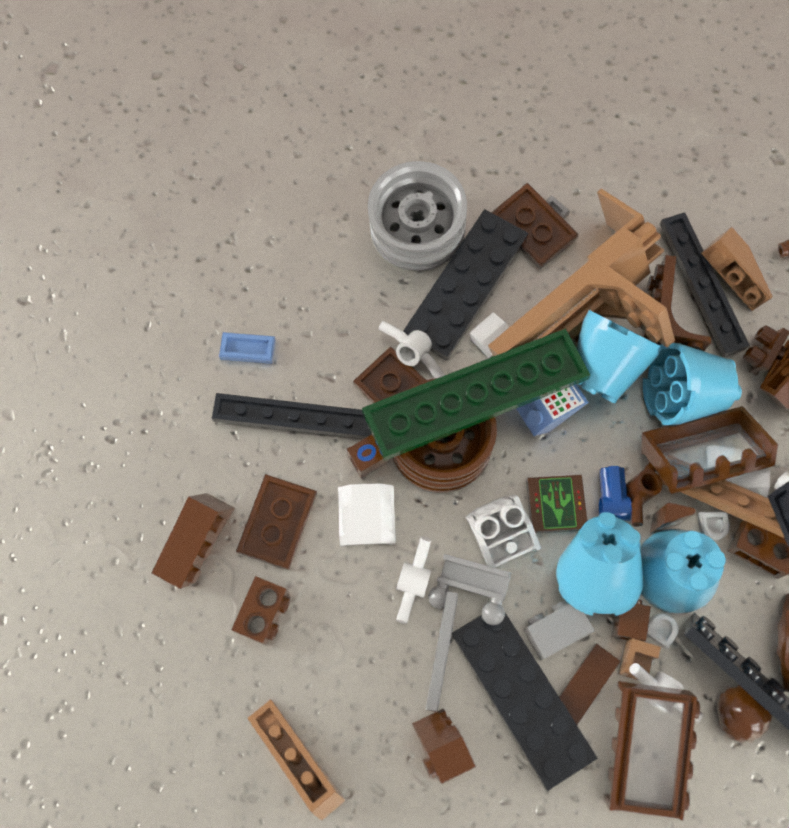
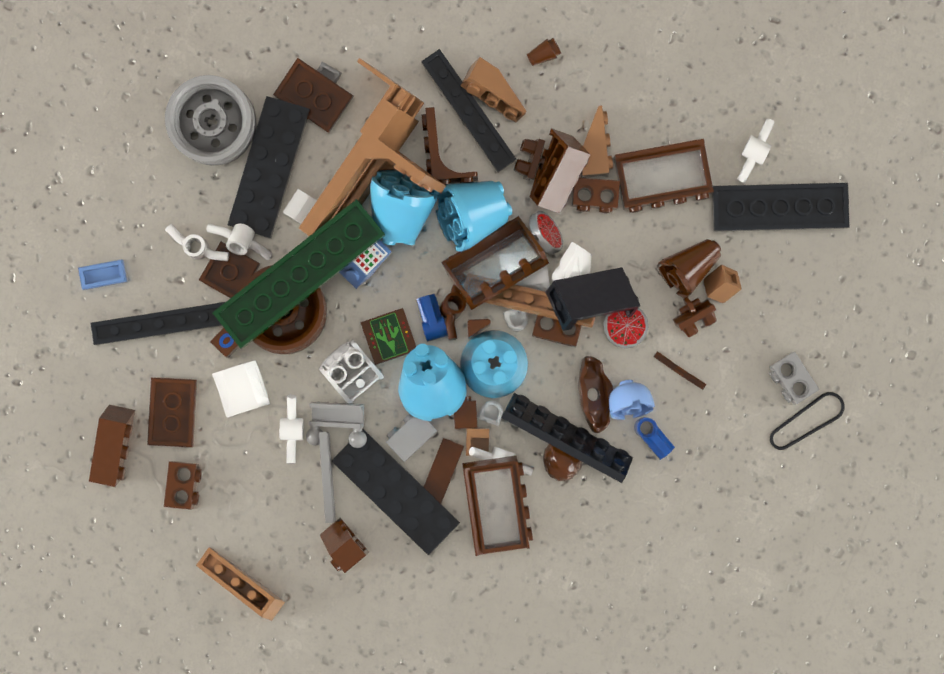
camera: 15 degrees left, 15 degrees up
none -> white piece [165,224,229,261]
none -> tile [529,211,563,254]

